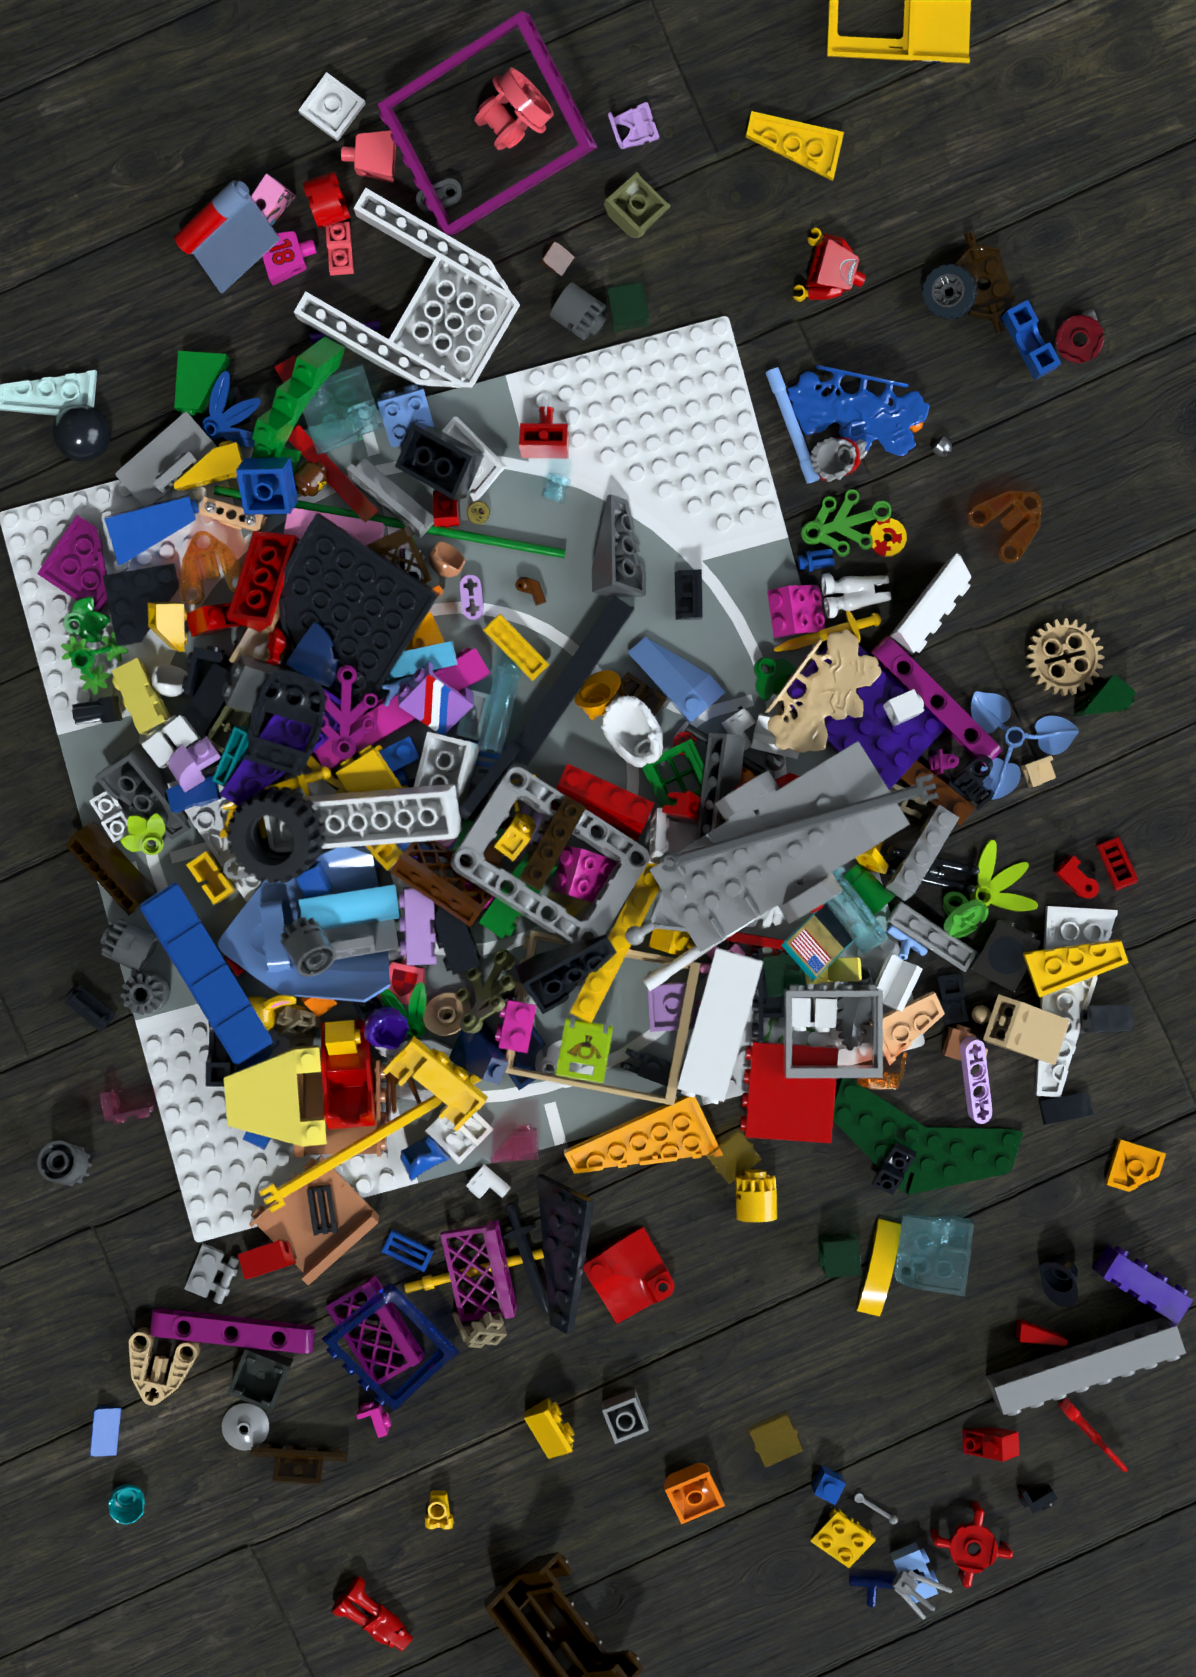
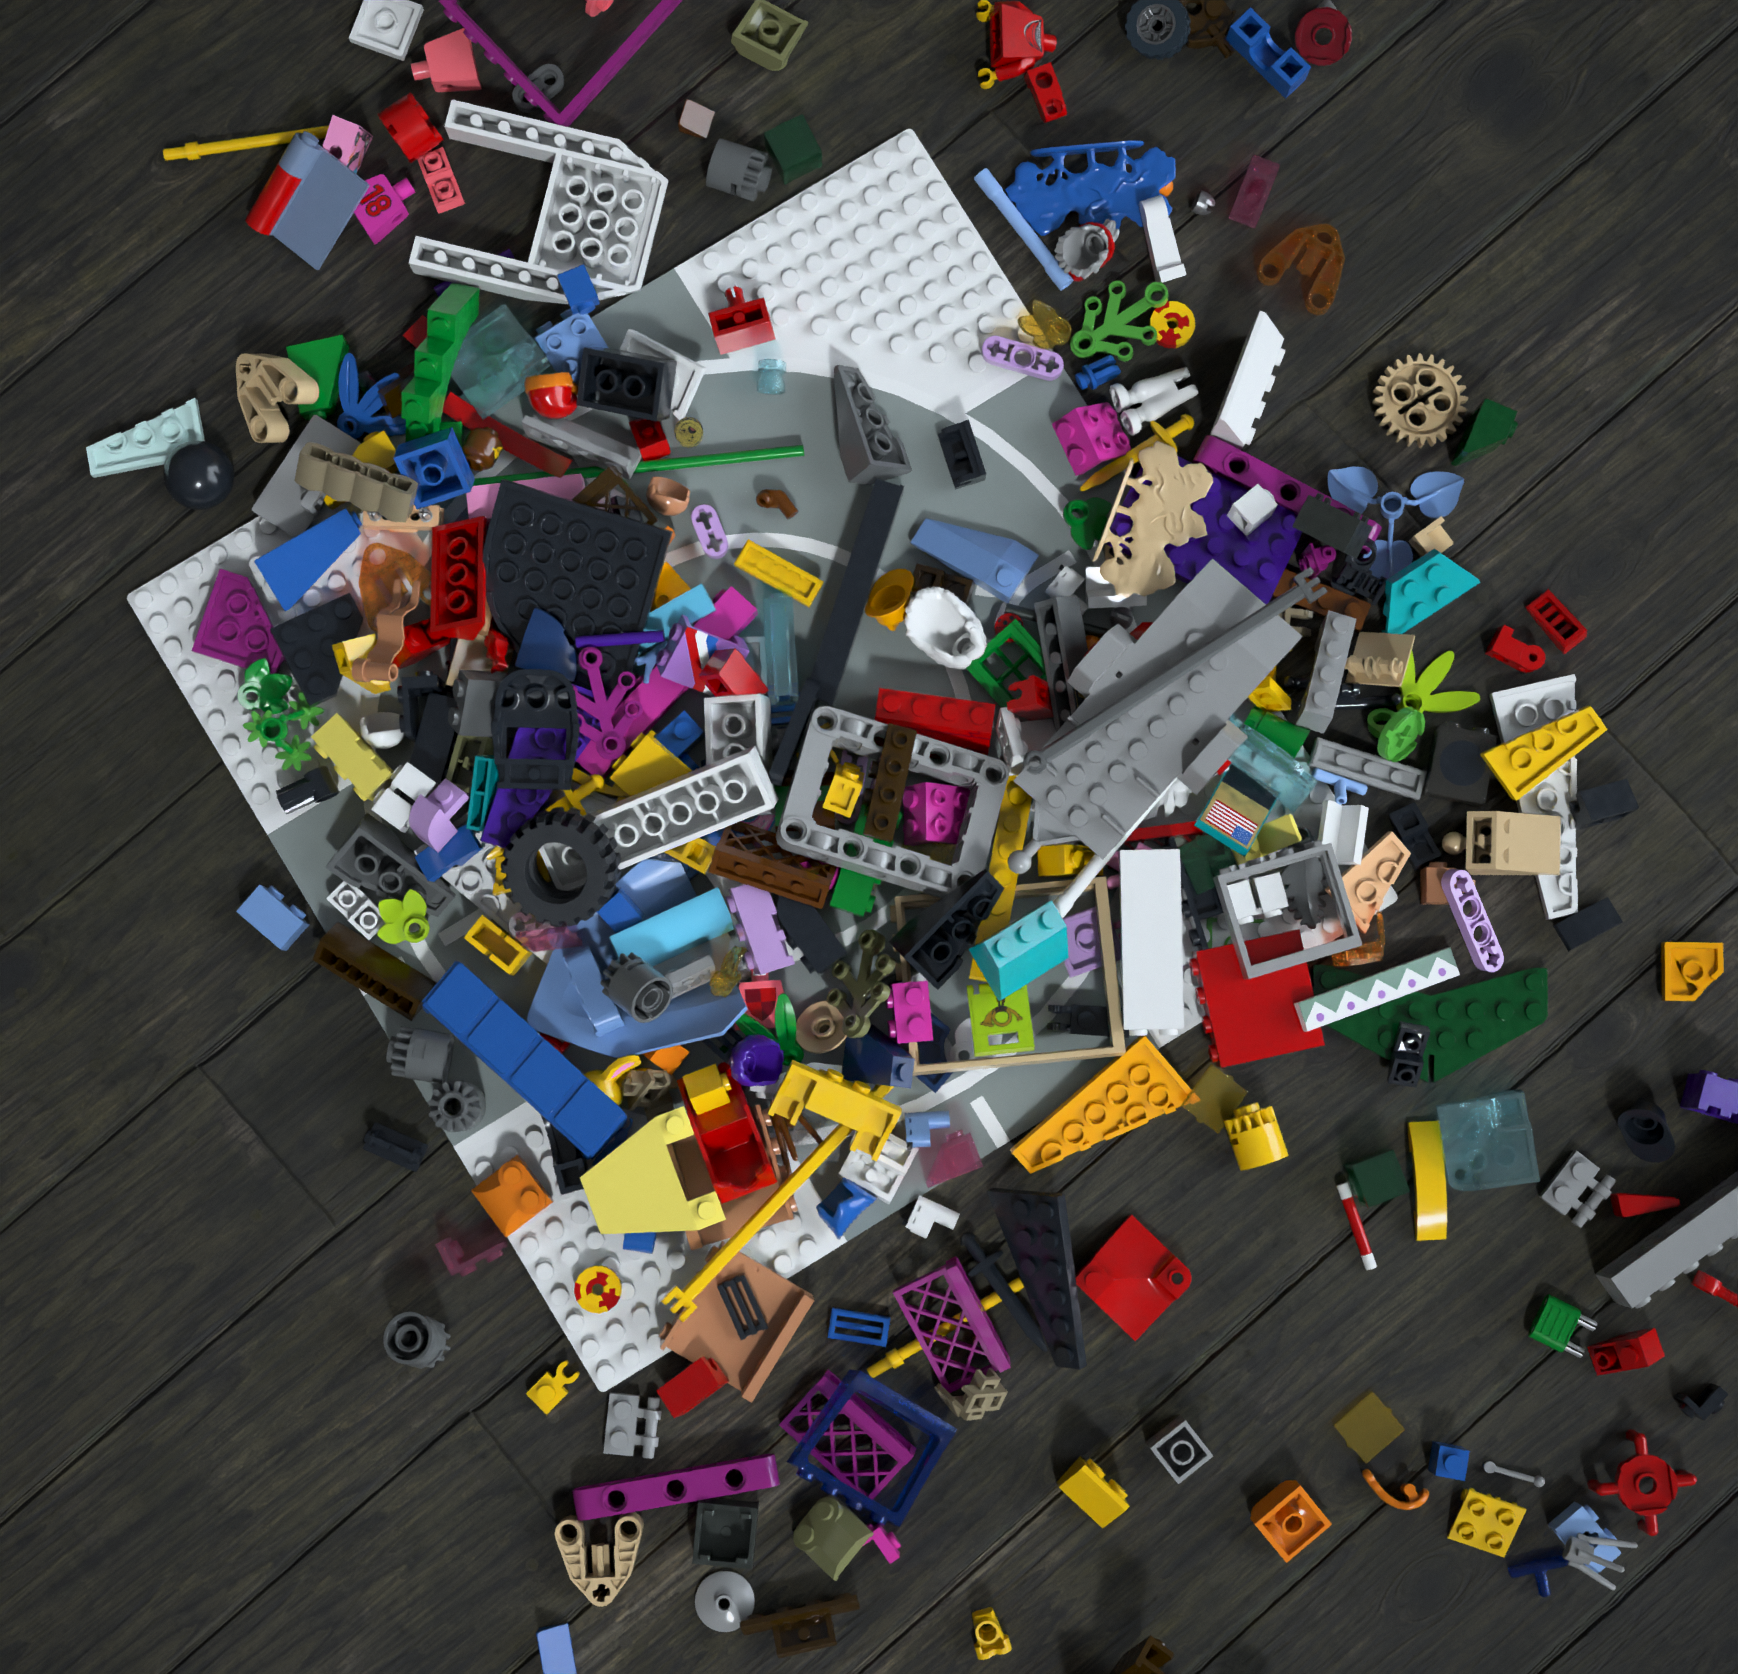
camera: 15 degrees left, 5 degrees down
none -> yellow bar [163,126,329,161]
none -> tan connector [236,353,319,443]
none -> medium blue brick [236,885,310,951]
none -> dark tan brick [294,442,418,522]
none -> nougat flag [352,579,421,682]
none -> dark brown slope [377,361,415,419]
none -> orange slope [471,1154,554,1238]
none -> clear pink piece [516,926,582,952]
none -> red piece [524,372,579,420]
none -> yellow plate [526,1360,580,1415]
none -> blue brick [557,264,600,315]
none -> yellow piece [574,1265,622,1314]
none -> dark purple bar [575,630,665,648]
none -> red slope [699,648,768,697]
none -> clear yellow plate [709,946,747,997]
none -> olive slope [793,1494,874,1581]
none -> medium blue piece [905,1110,950,1150]
none -> teal slope [969,900,1069,1001]
none -> lavender beam [982,336,1064,381]
none -> clear yellow plate [1017,300,1072,349]
none -> red leg [1024,62,1067,123]
none -> white leg [1139,195,1186,283]
none -> clear pink slope [1229,155,1280,228]
none -> pearl dark grey container [1292,493,1373,559]
none -> tile [1294,947,1460,1032]
none -> red bar [1337,1182,1377,1270]
none -> tan hinge [1345,632,1415,687]
none -> orange piece [1362,1469,1429,1510]
none -> teal wing [1382,549,1480,634]
none -> green piece [1528,1294,1597,1358]
none -> light grey plate [1539,1150,1616,1228]

